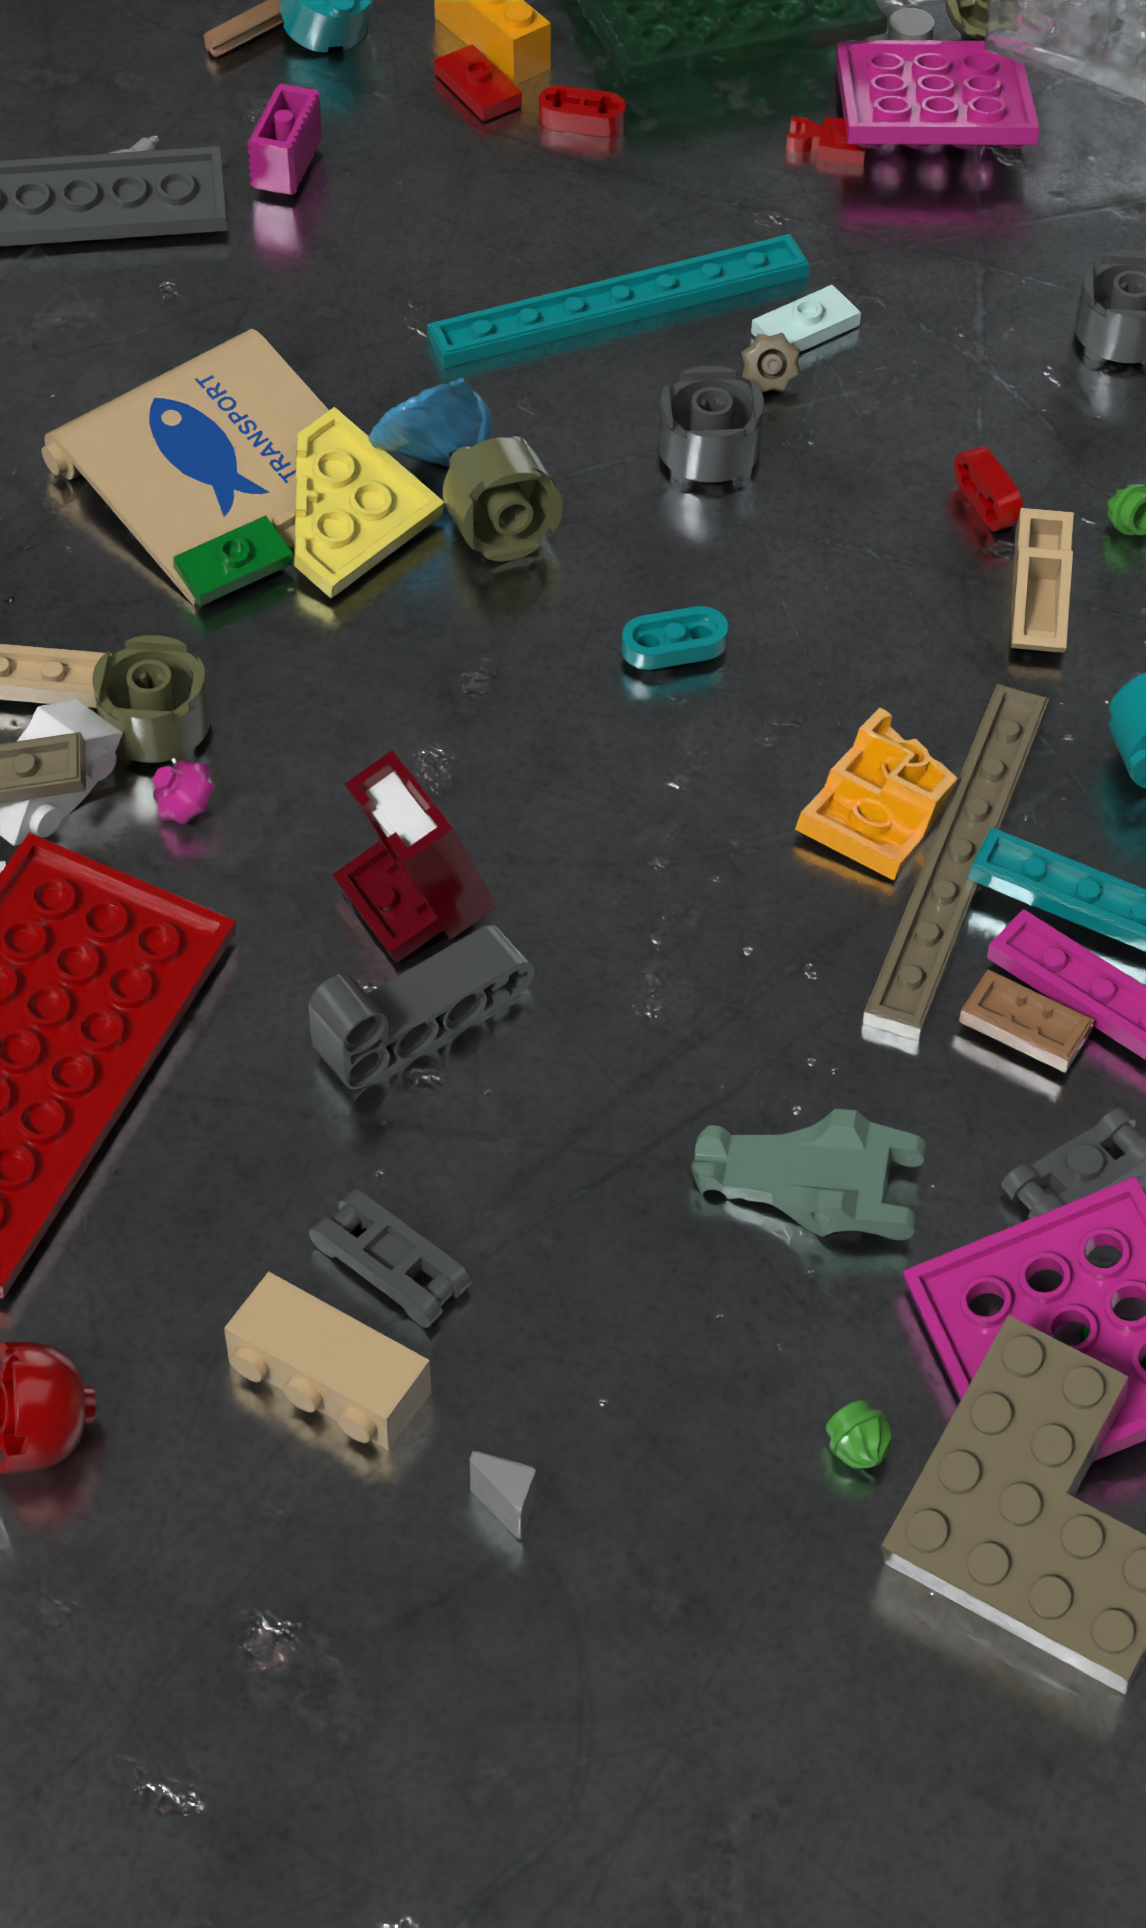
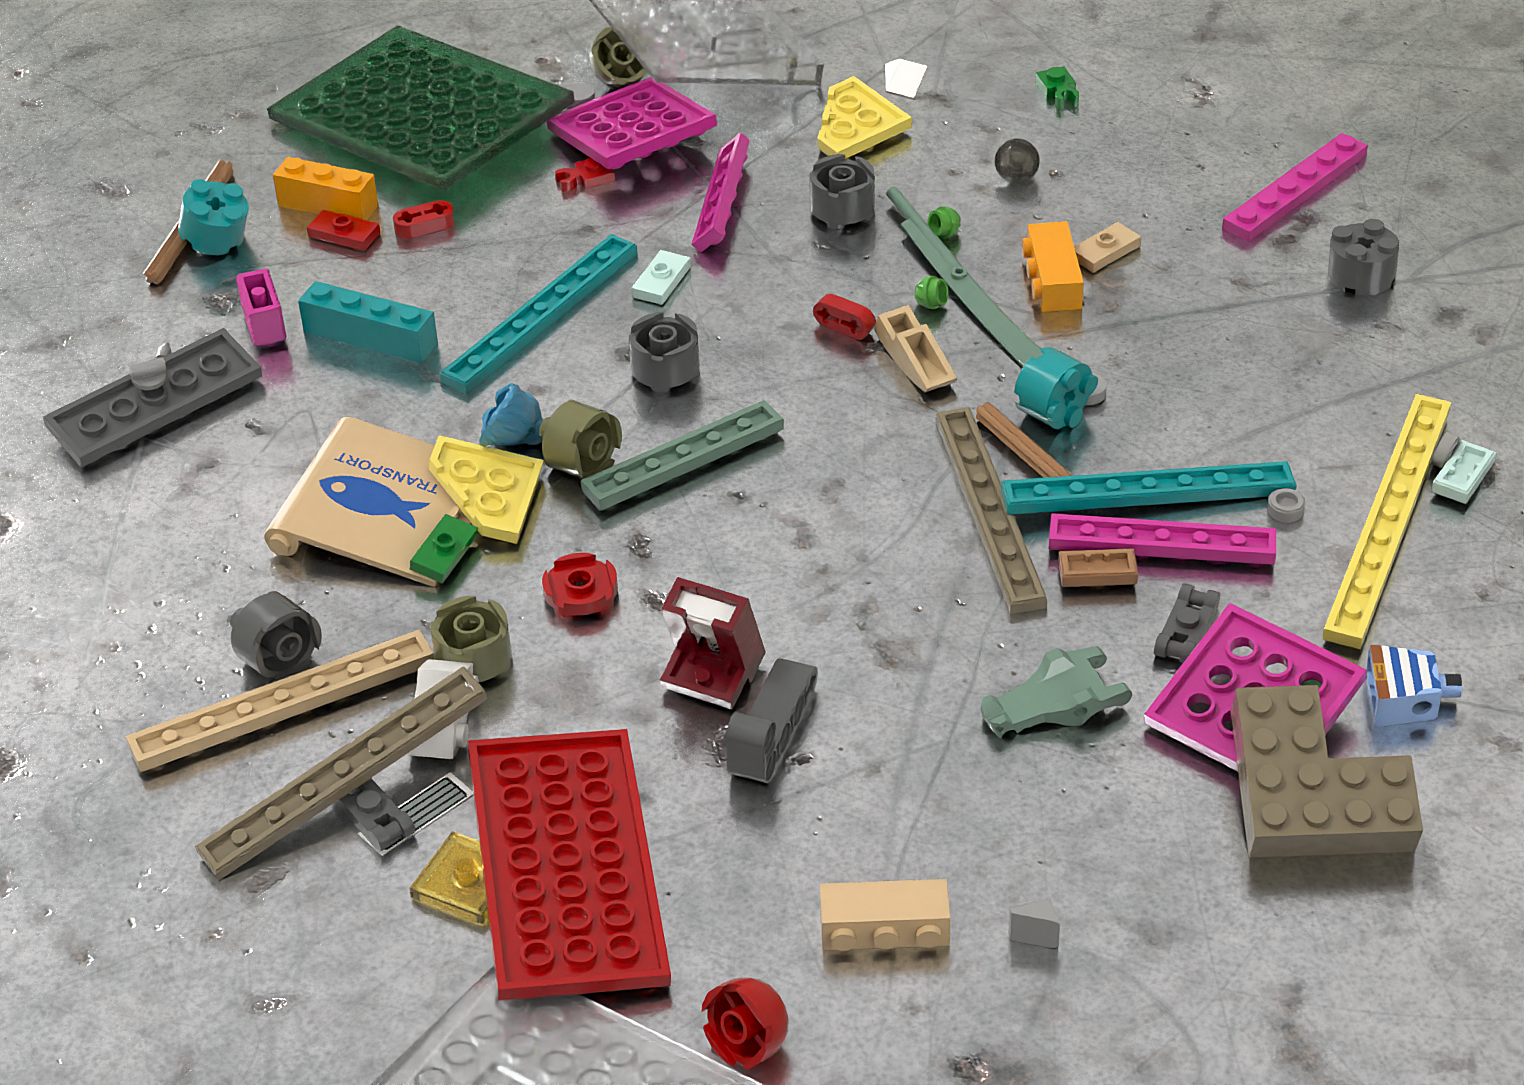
camera: 30 degrees left, 10 degrees down
dark pink piece [152,759,216,825] -> none
dark grey plate [309,1189,472,1328] -> none
teal plate [621,606,728,670] -> none
dark tan piece [741,332,801,393] -> none
light orange slope [795,708,958,881] -> none
bright green plate [825,1400,892,1468] -> none
none -> light grey plate [128,357,167,390]
none -> teal brick [298,281,438,364]
none -> red plate [542,553,618,618]
none -> sand green plate [581,400,784,511]
none -> dark pink plate [691,132,750,253]
none -> medium nougat axle [976,402,1073,478]

